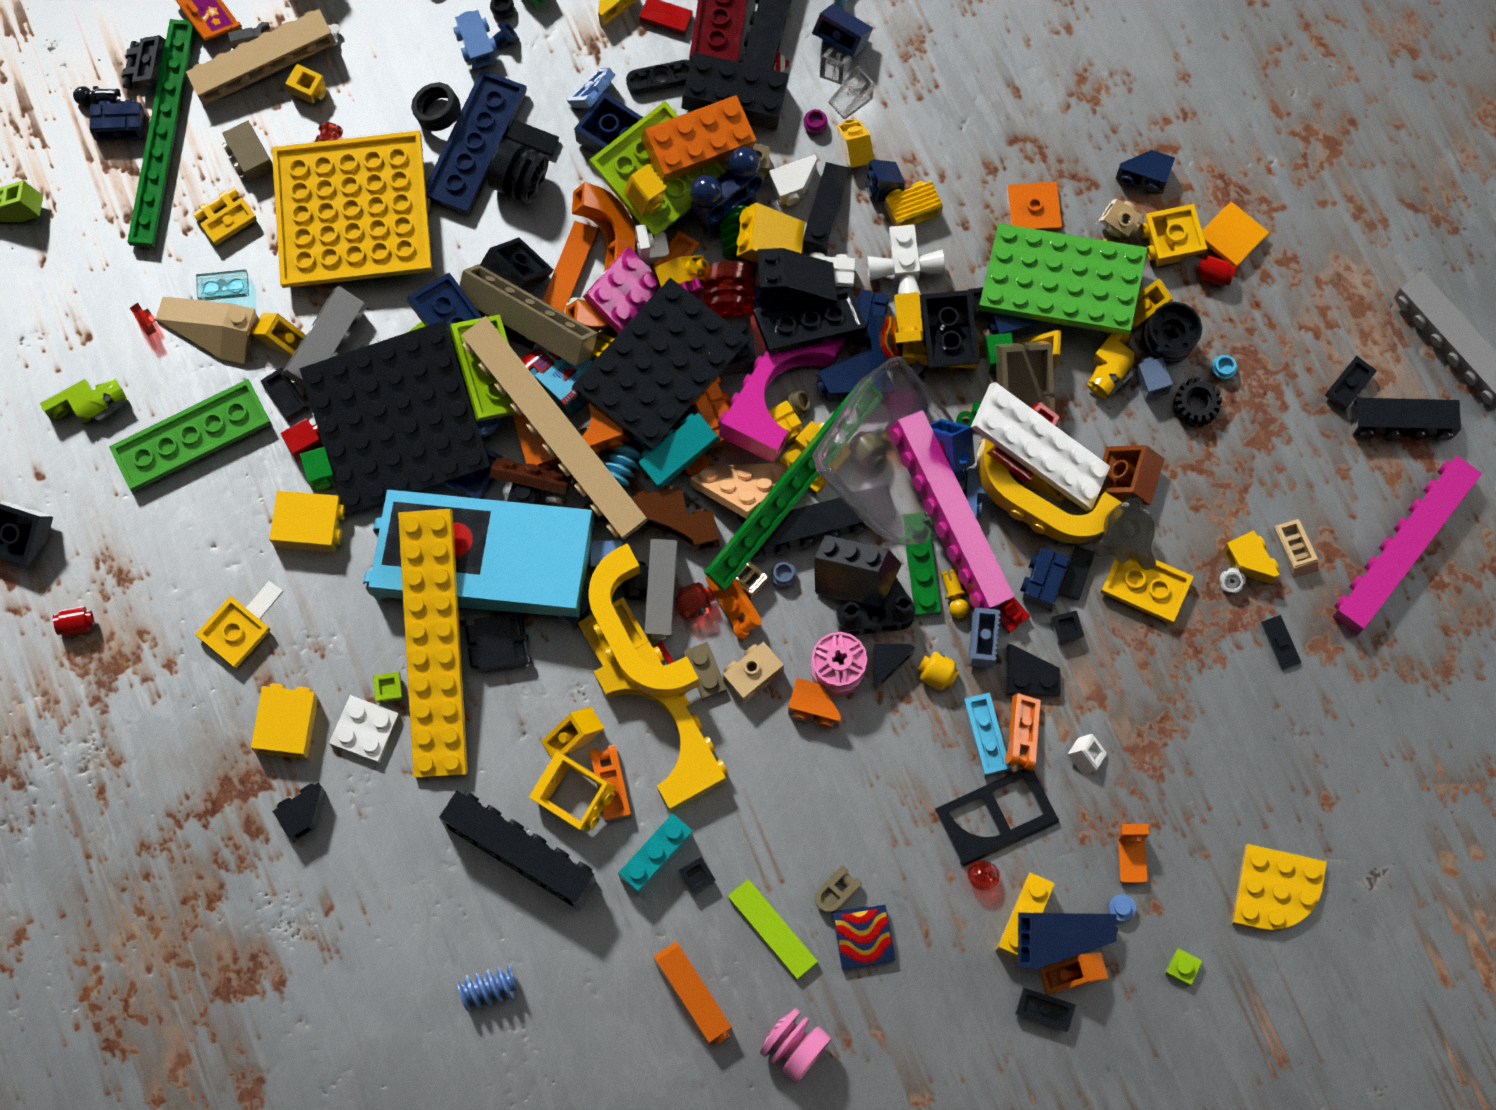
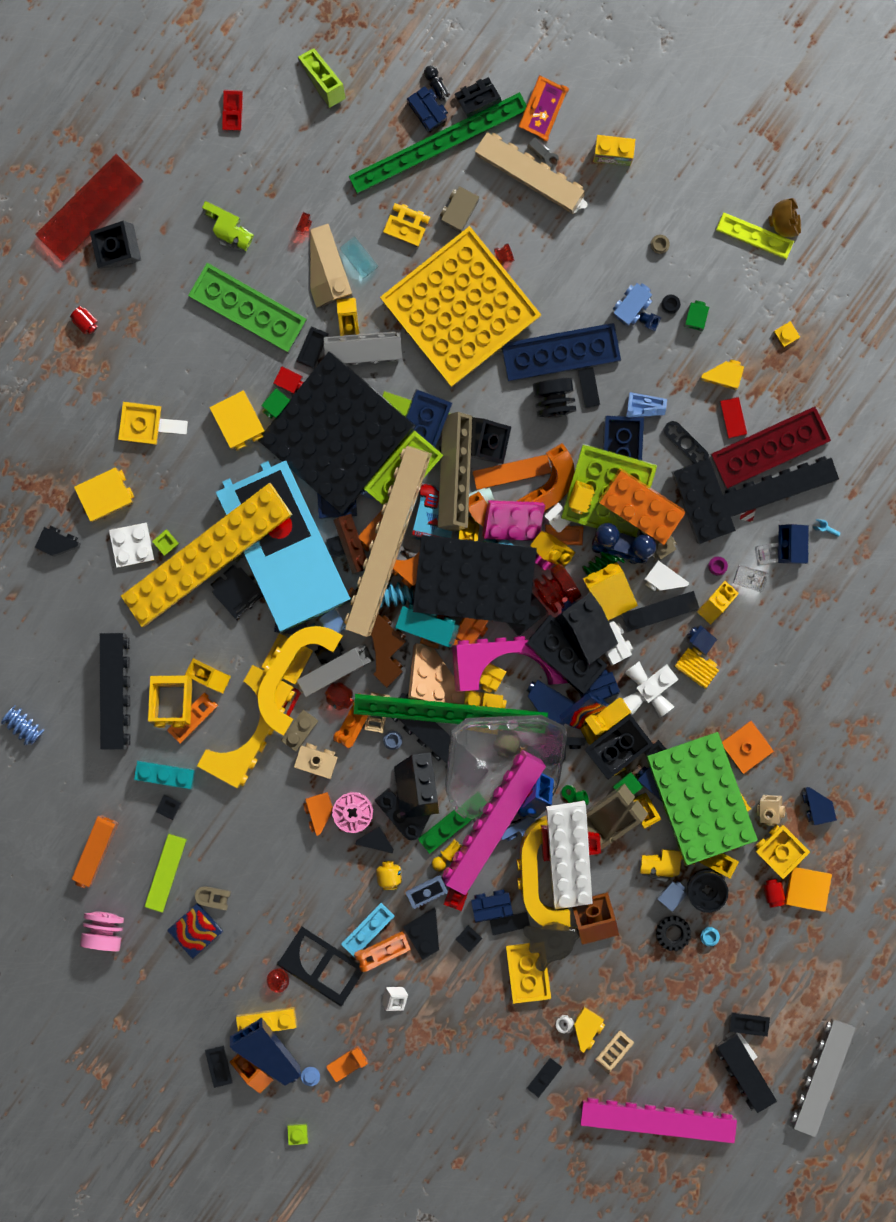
camera: 55 degrees right, 15 degrees up
yellow brick [285,64,327,104] -> none
black tyre [411,82,461,132] -> none
dark tan plate [788,389,811,415] -> none
yellow plate [1232,844,1327,931] -> none

